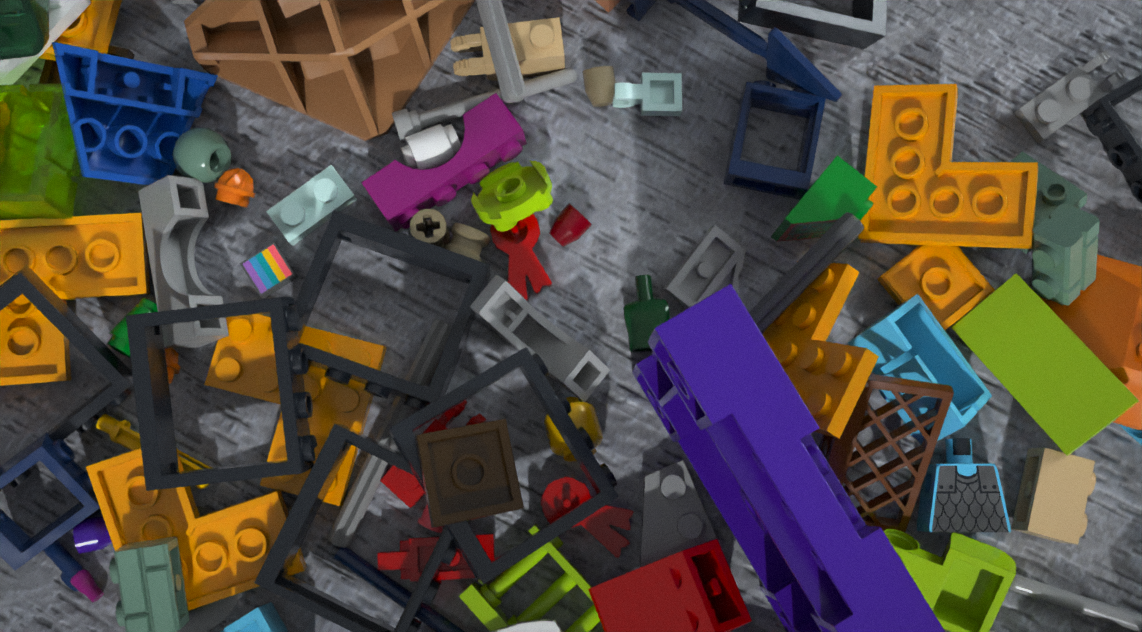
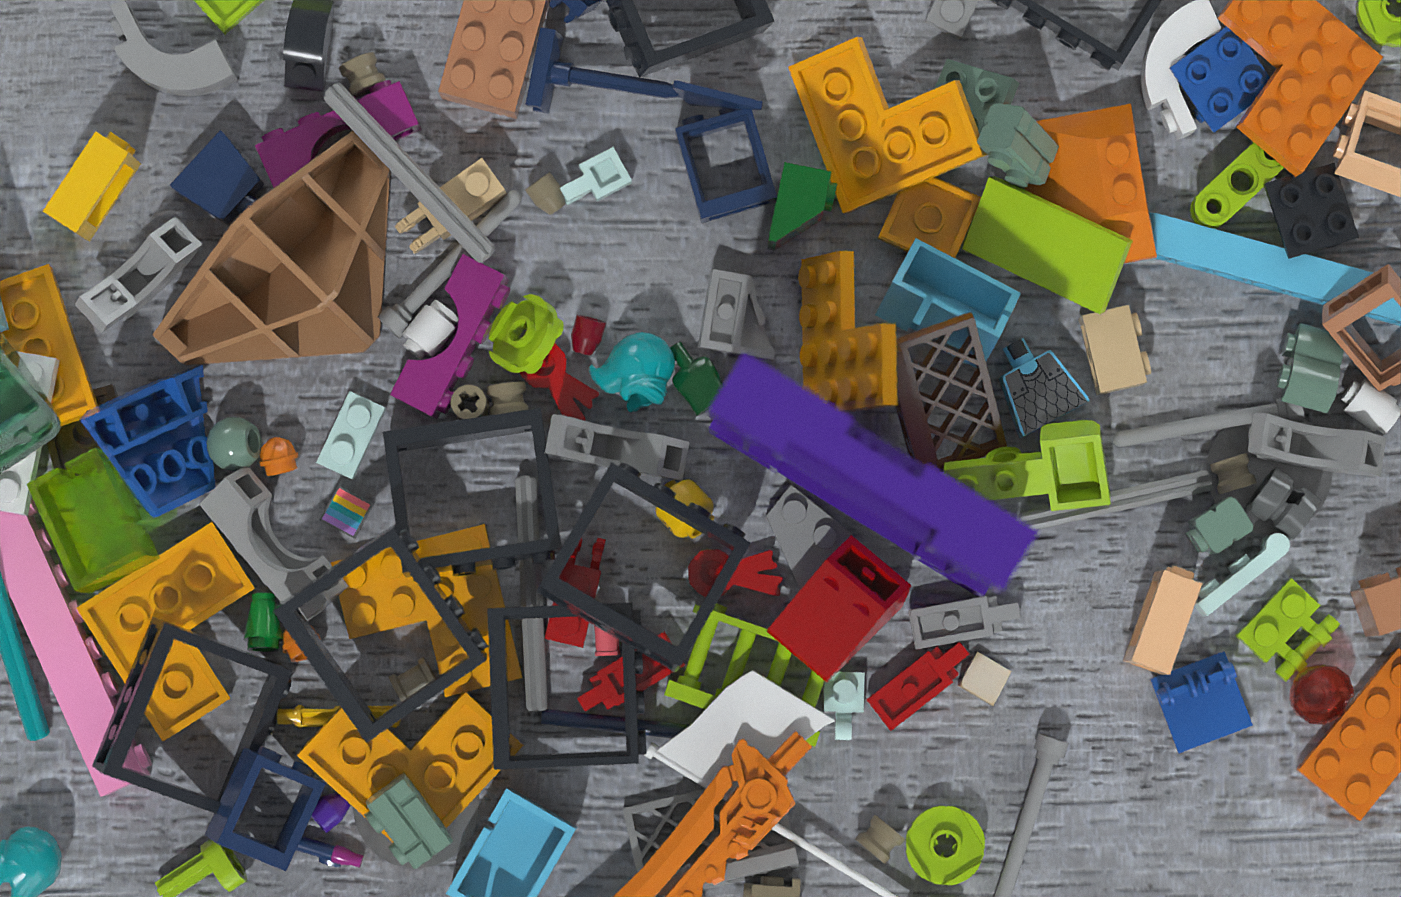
camera: 25 degrees left, 5 degrees up
dark brown plate [415,418,524,528] -> none
dark grey axle [749,212,864,334] -> none
none -> dark tan bush [388,657,436,702]
none -> teal hair [589,332,675,413]

